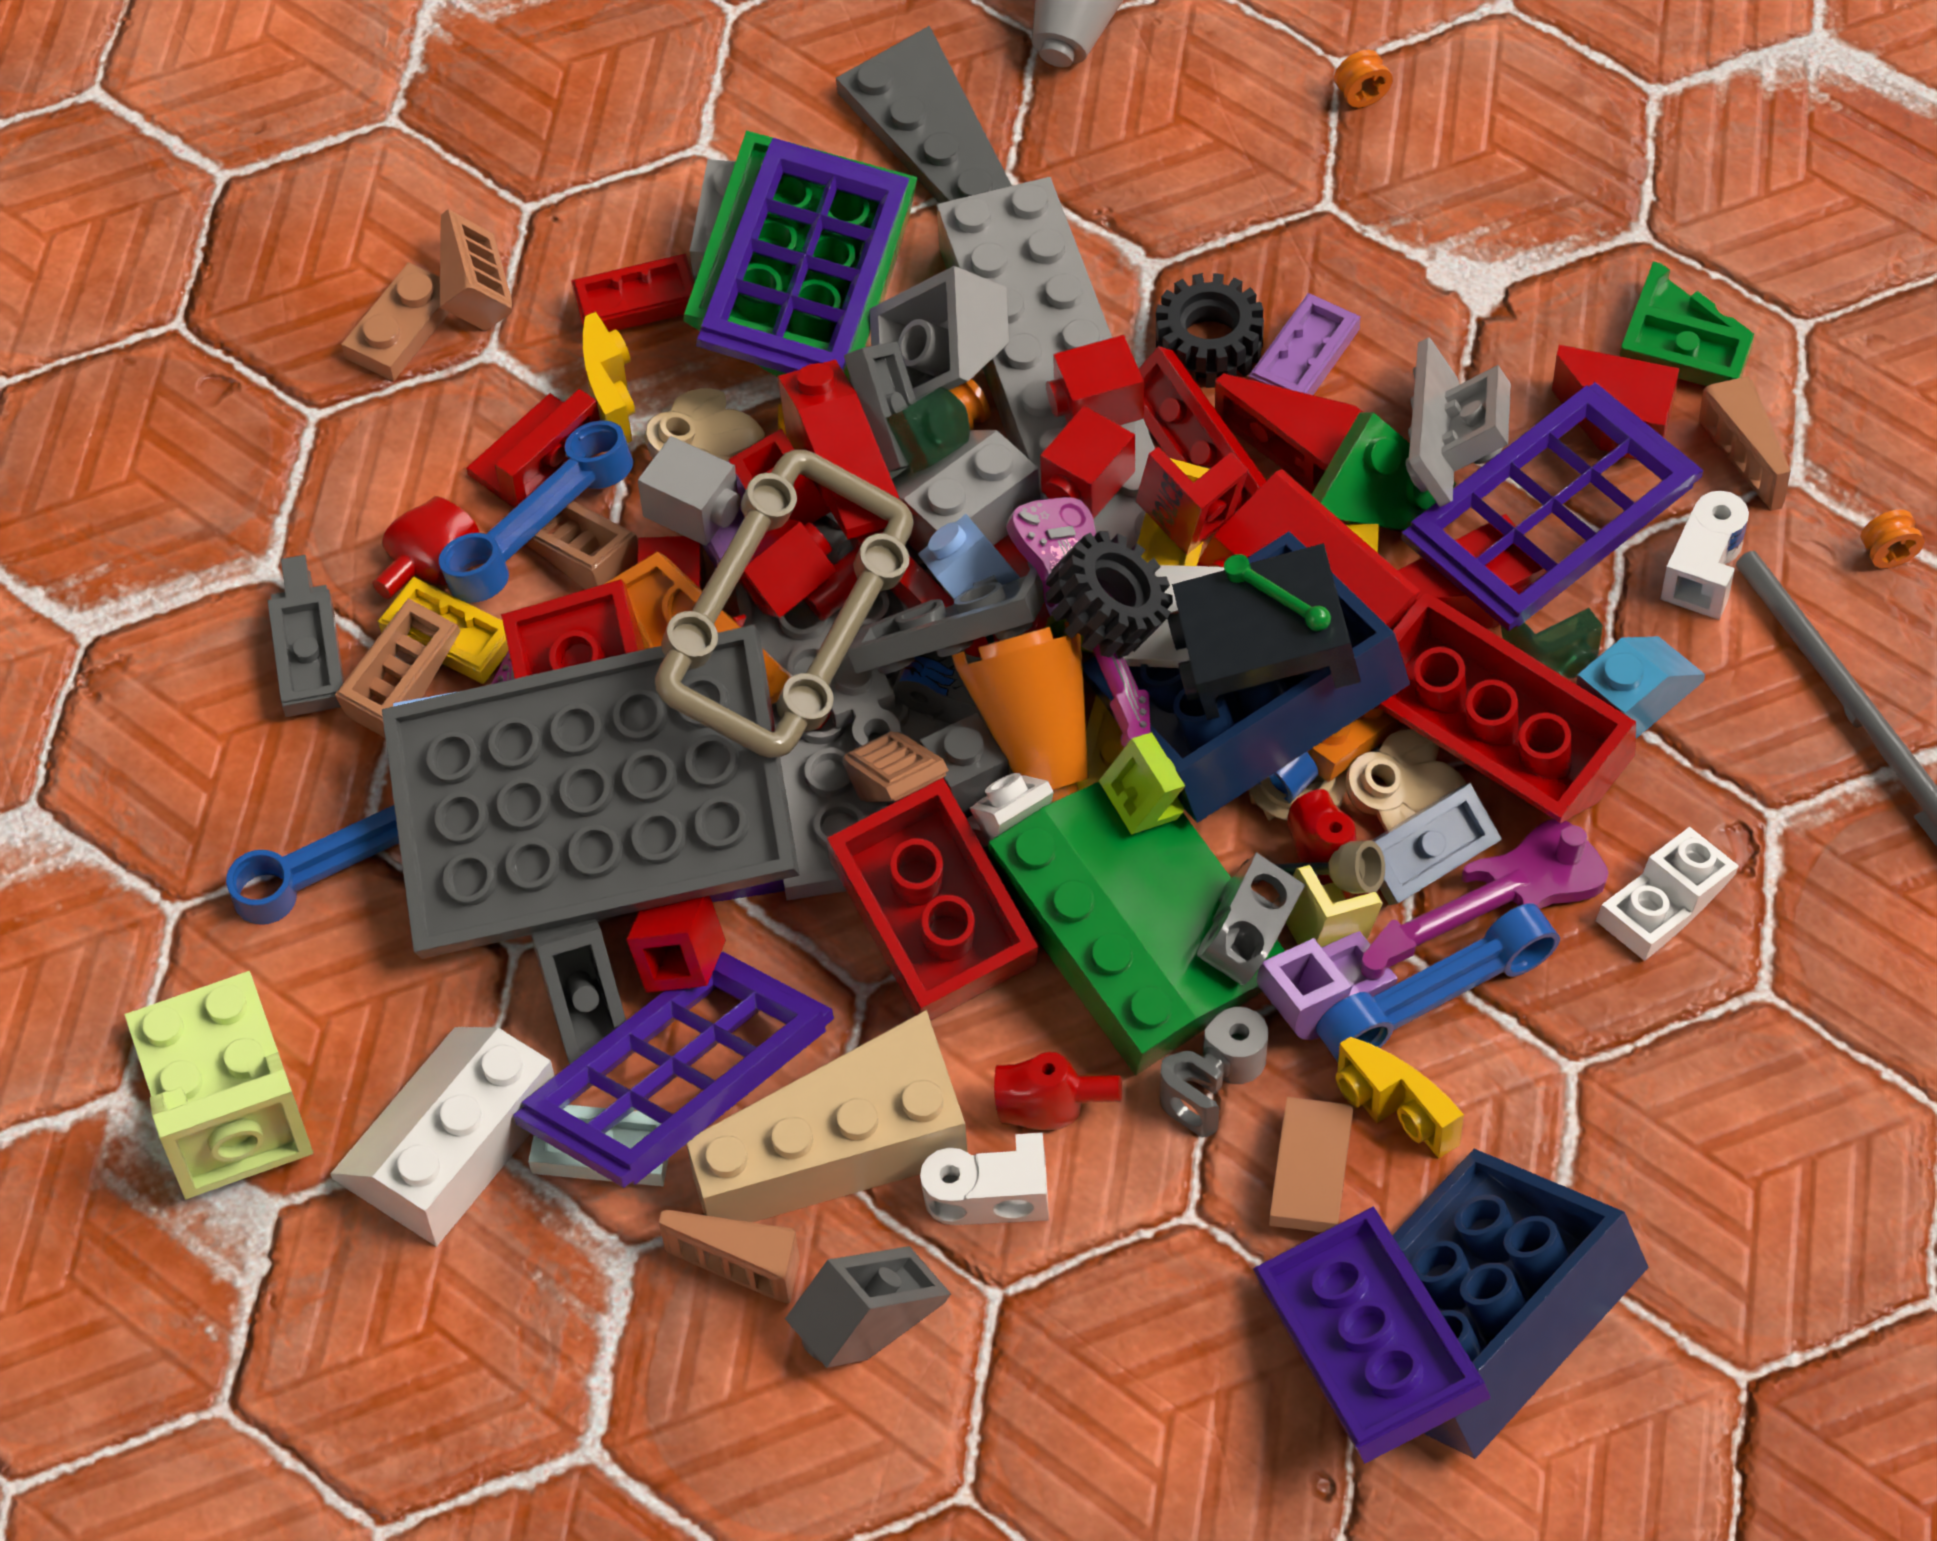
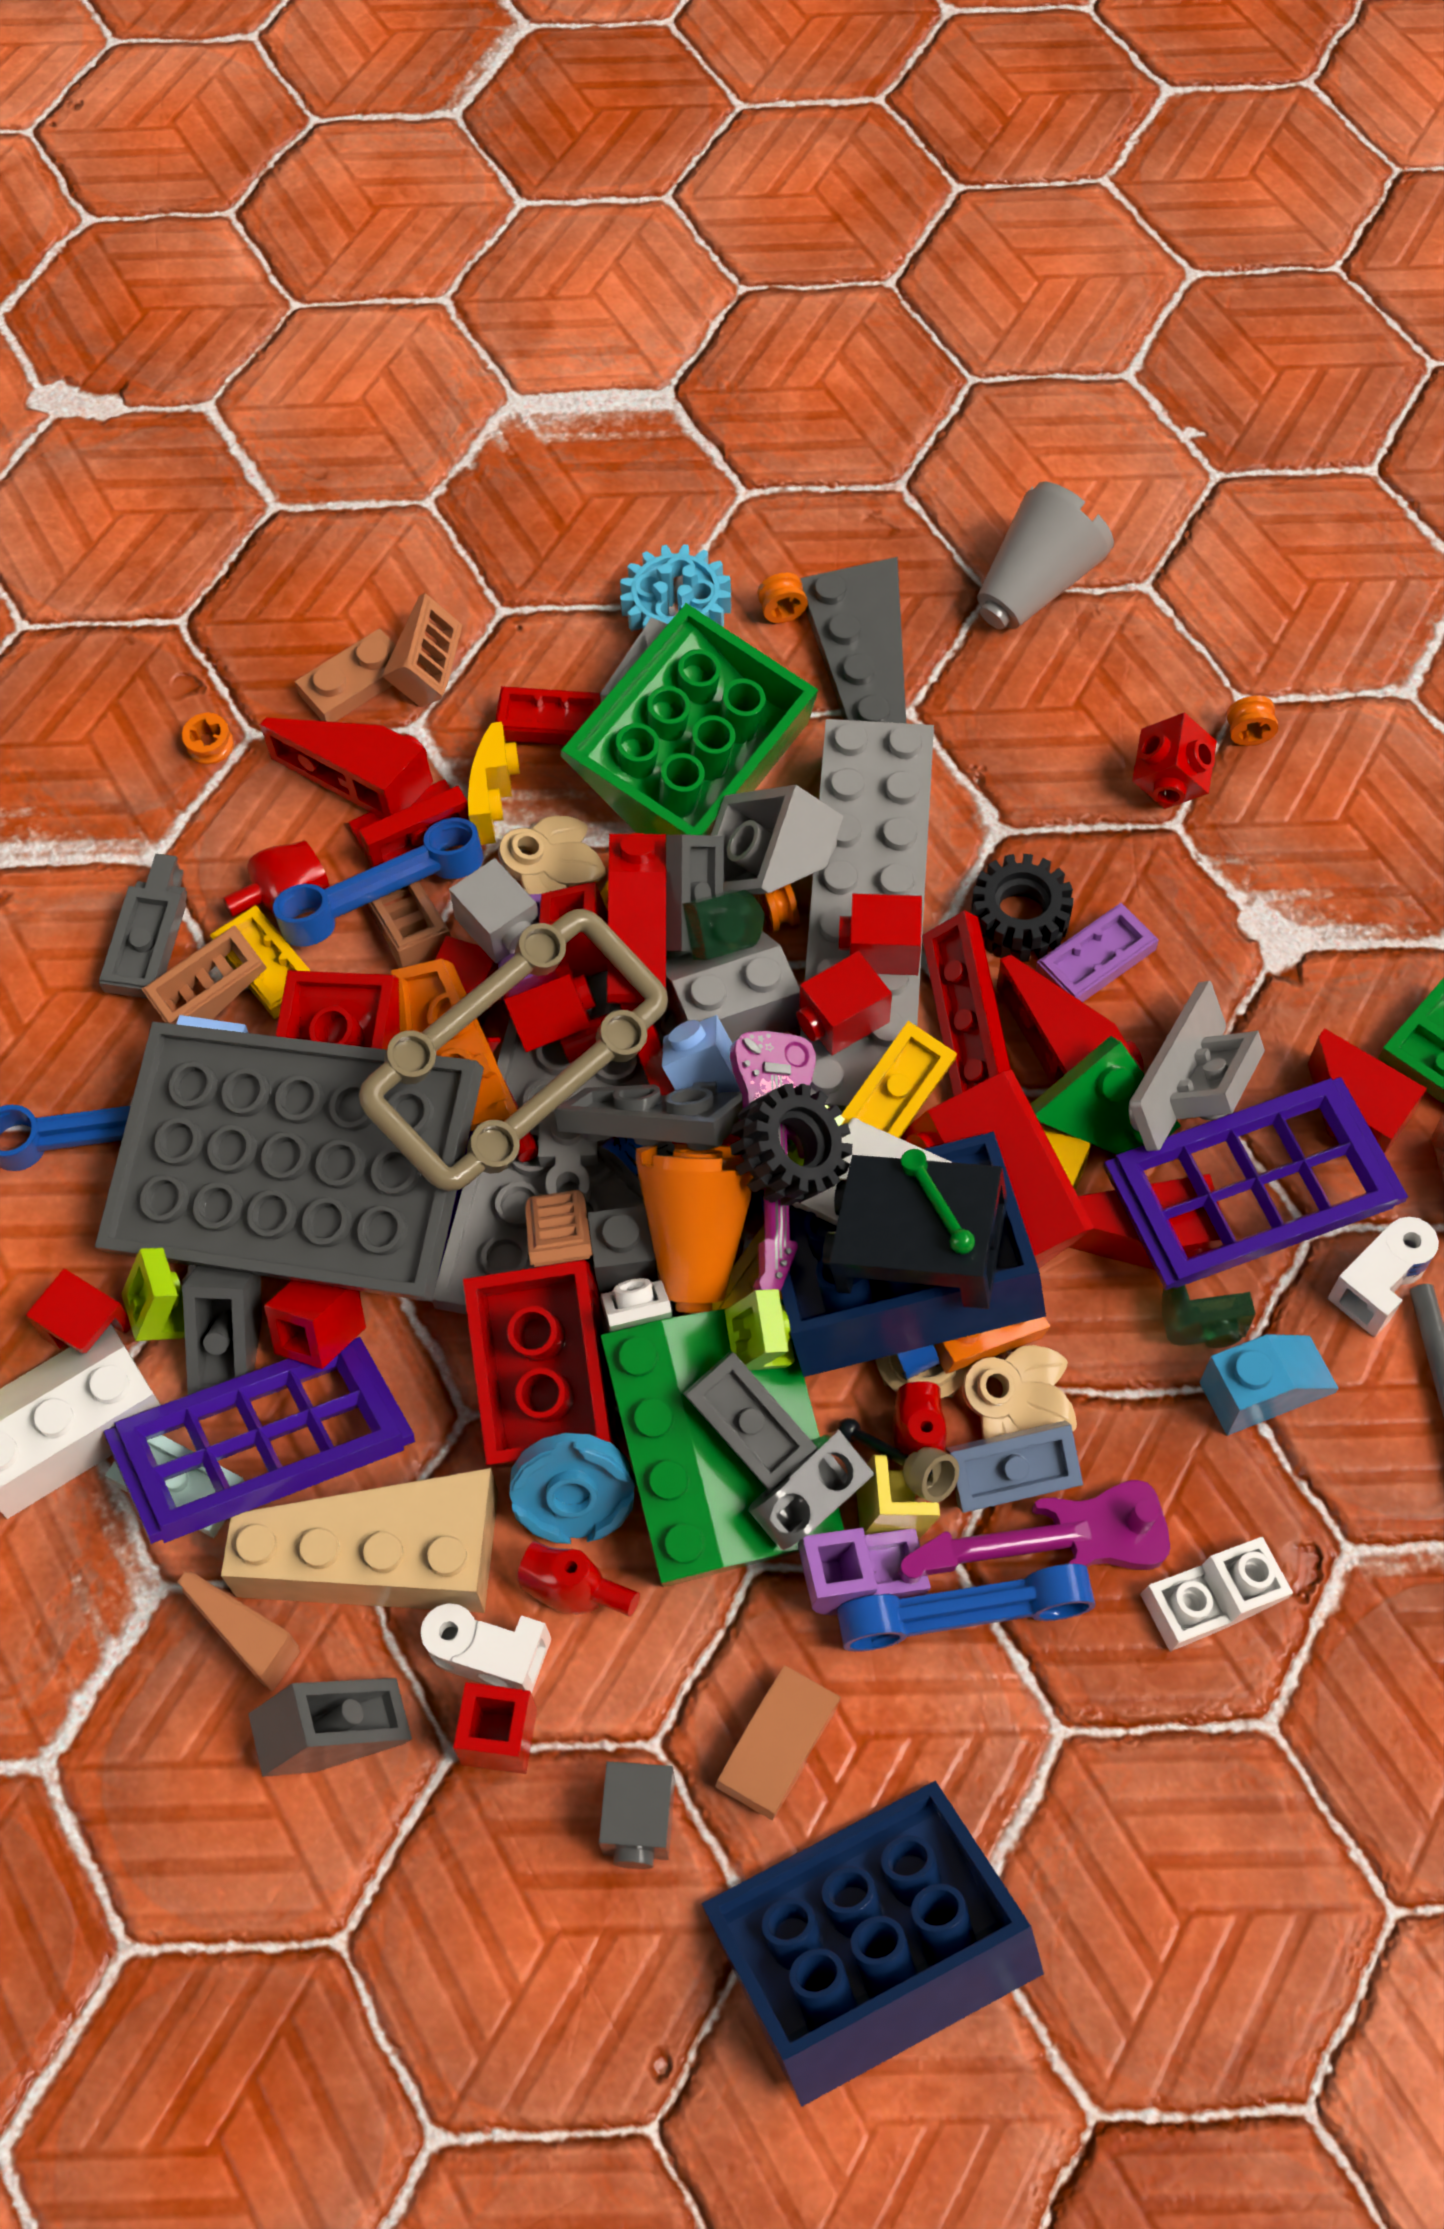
camera: 20 degrees right, 5 degrees up
dark purple piece [696,138,910,373] -> none
red panel [1135,446,1249,556] -> none
leg [1160,1007,1268,1137] -> none
dark purple tile [1253,1206,1491,1464] -> none
yellow slope [1336,1037,1464,1159] -> none
red slope [1377,591,1636,823] -> none
none -> red panel [26,1268,131,1354]
none -> lime bracket [121,1248,185,1341]
none -> orange bush [181,712,234,765]
none -> red slope [260,717,433,819]
none -> red brick [453,1682,537,1774]
none -> dark azure tile [509,1433,635,1544]
none -> dark grey brick [599,1761,675,1869]
none -> medium azure gear [620,544,731,631]
none -> dark grey plate [683,1351,817,1491]
none -> orange bush [757,572,808,623]
none -> red brick [1132,712,1217,809]

